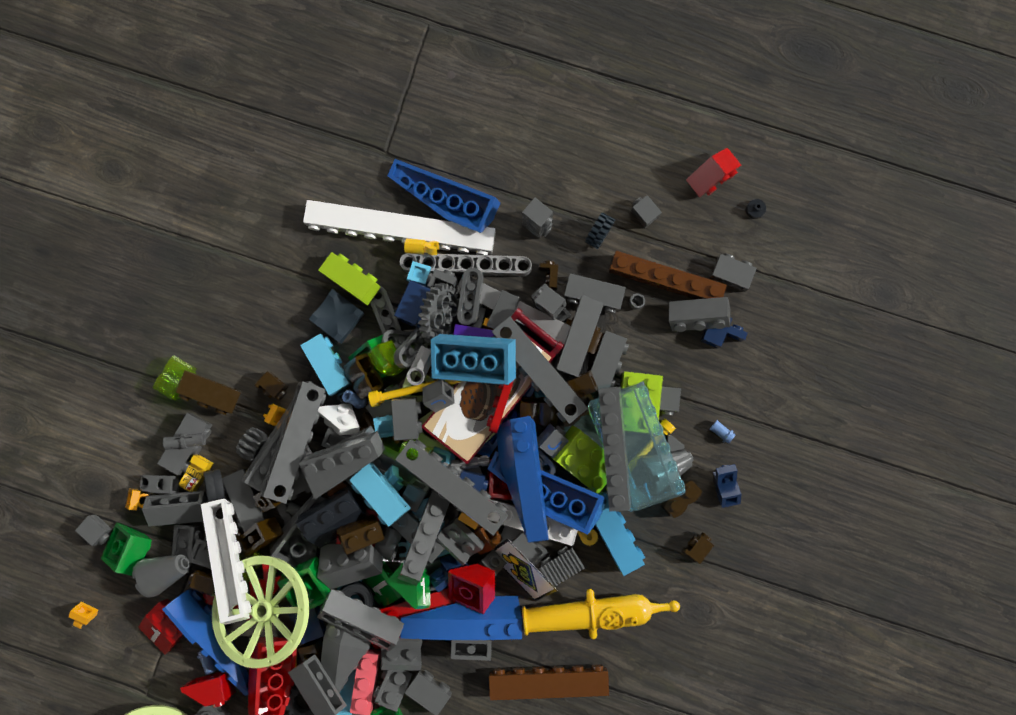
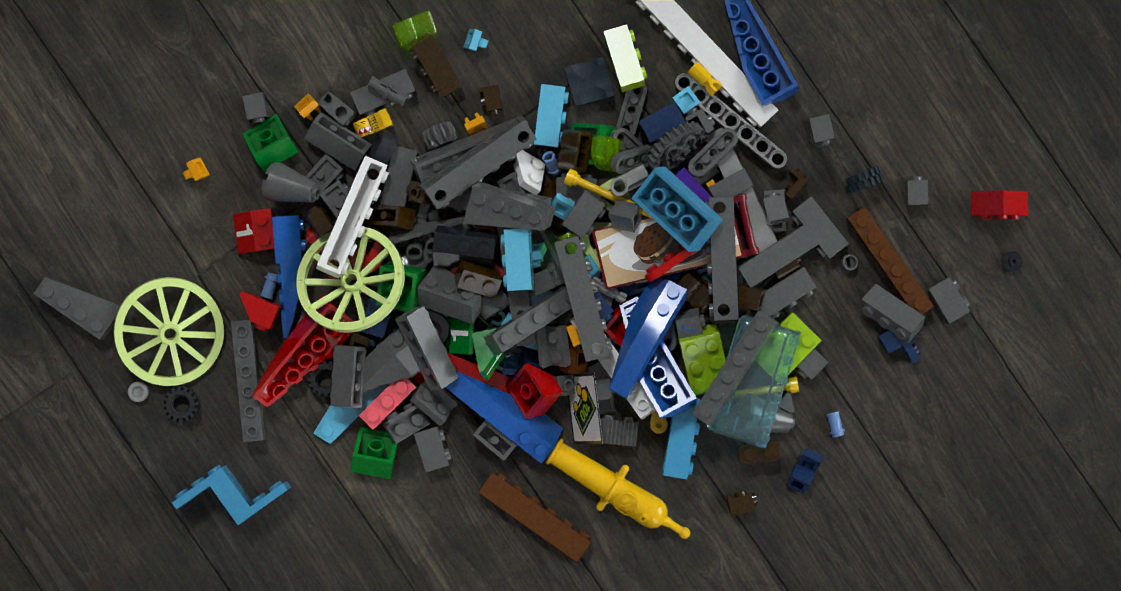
camera: 30 degrees right, 5 degrees up
none -> medium azure tile [463,29,488,51]

